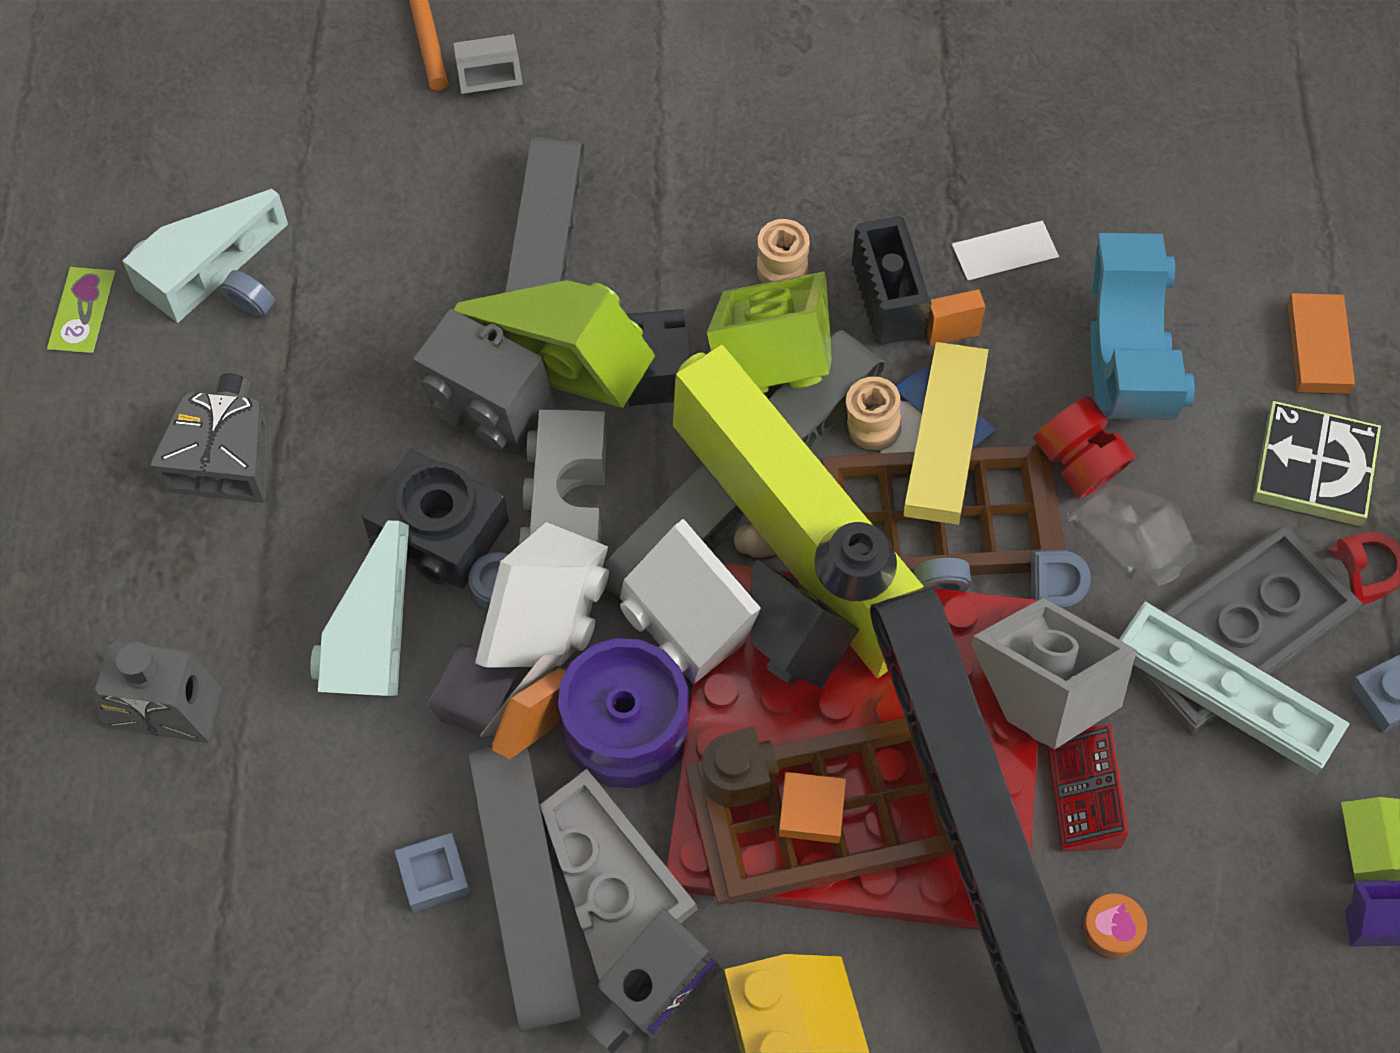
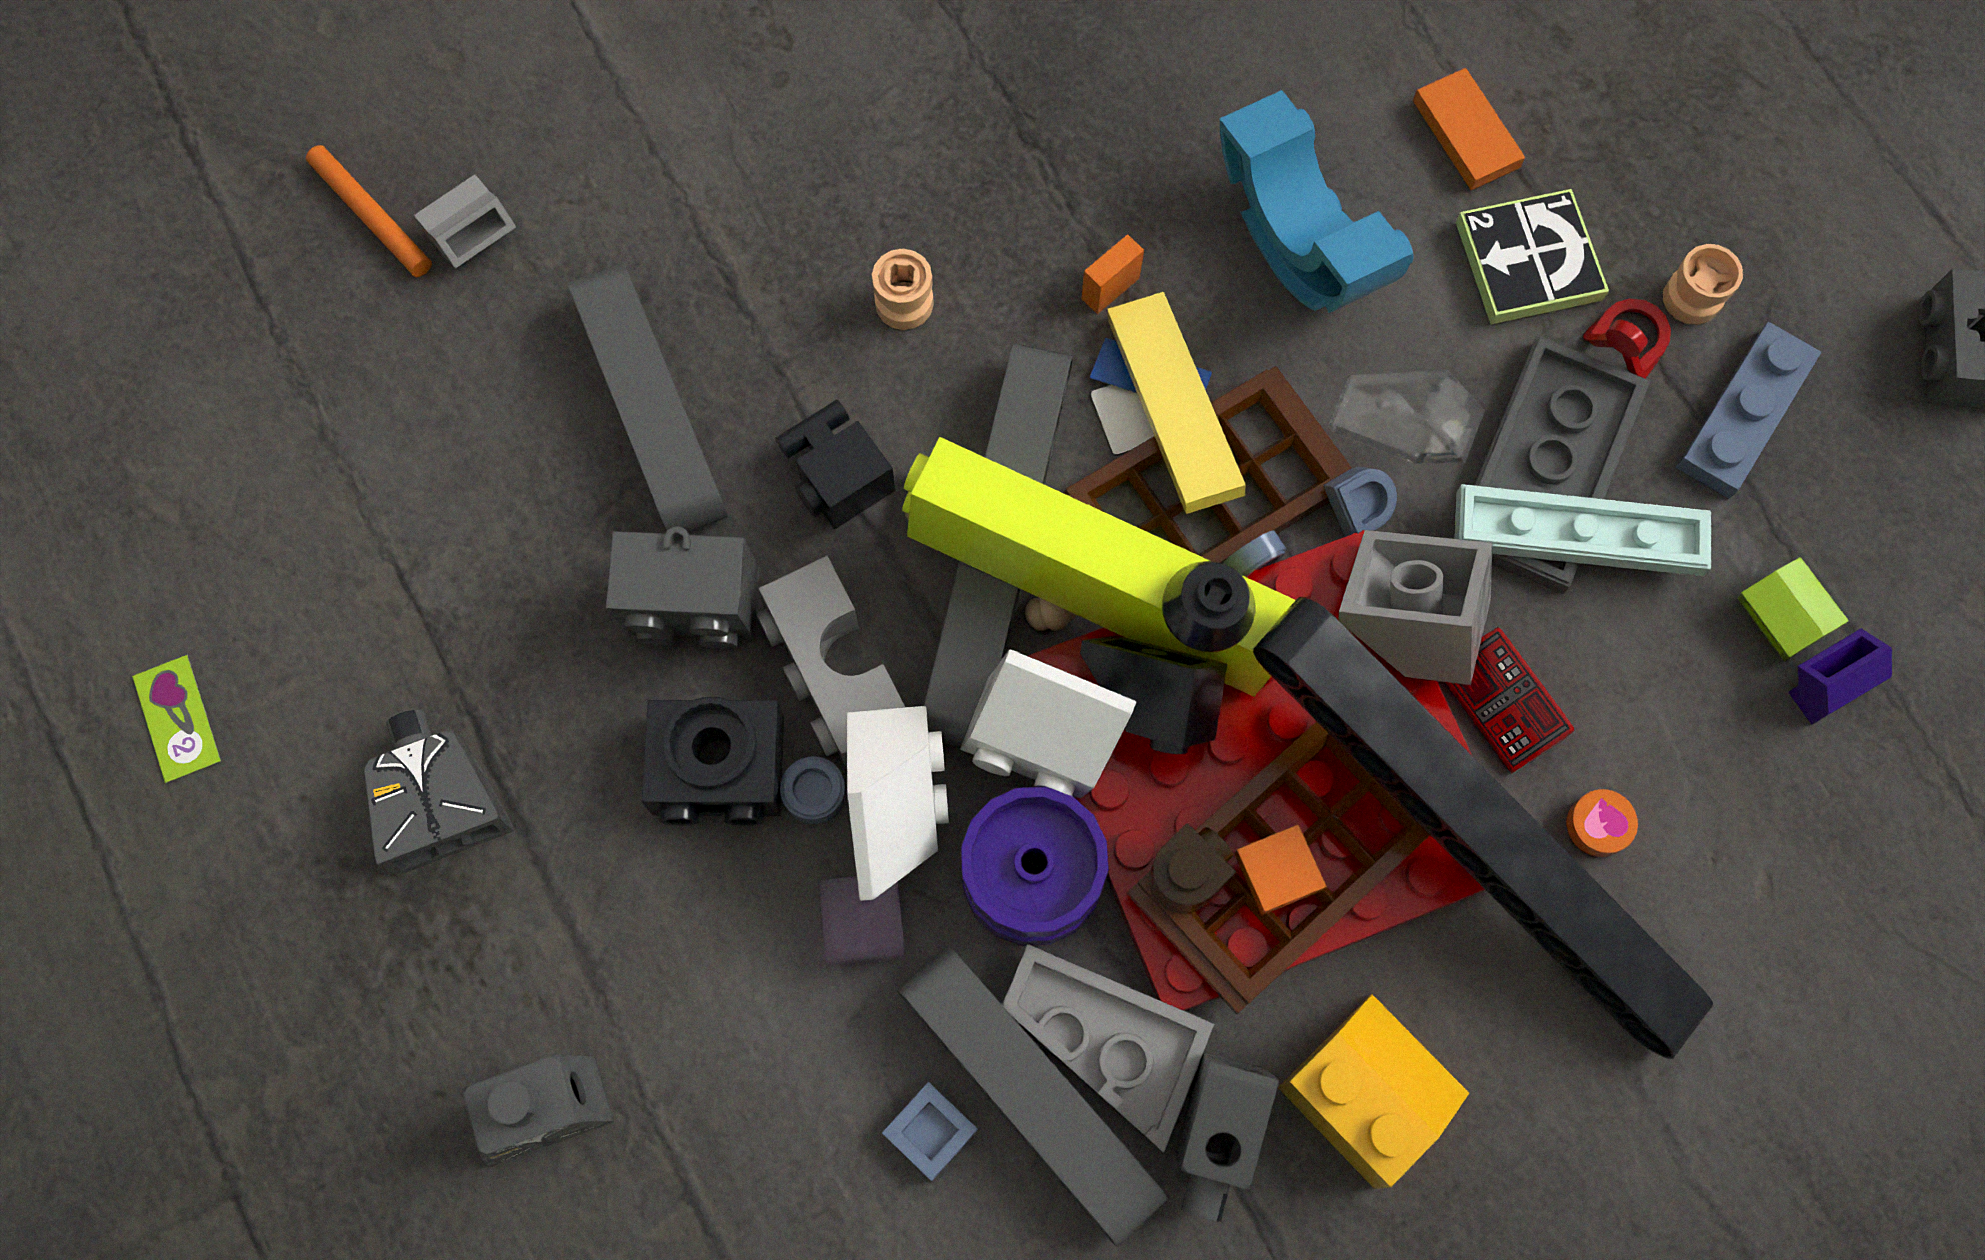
camera: 30 degrees left, 10 degrees up
light aqua slope [122,189,288,323] -> none
sand blue tile [220,270,275,318] -> none
light aqua slope [311,520,409,696] -> none
lime slope [453,280,655,408] -> none
white sticker [480,654,563,737] -> none
orange tile [492,668,566,760] -> none
lime slope [707,271,832,393] -> none
light nougat wheel [846,377,901,450] -> none
black brick [851,216,932,345] -> none
white sticker [952,221,1059,281] -> none
red wheel [1033,395,1137,500] -> none

